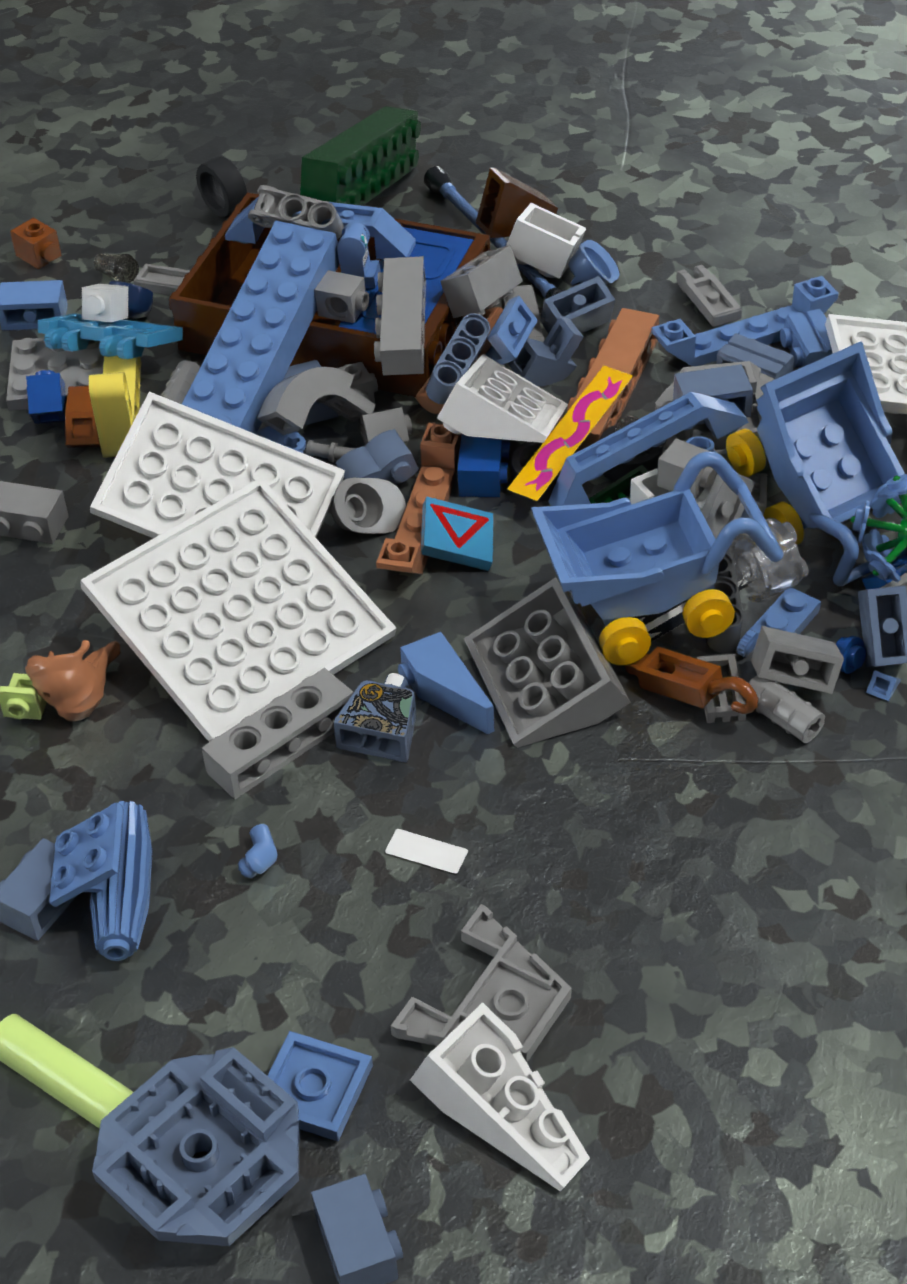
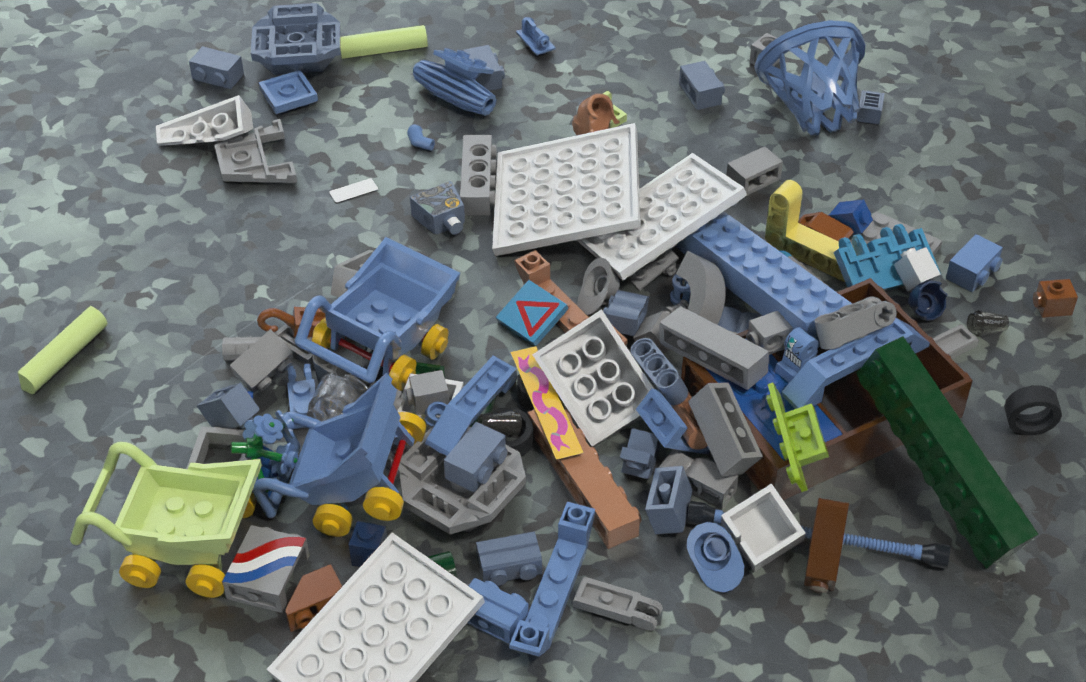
camera: 130 degrees right, 0 degrees up
medium blue slope [398,632,494,734] -> none
none -> lime bracket [766,382,829,492]

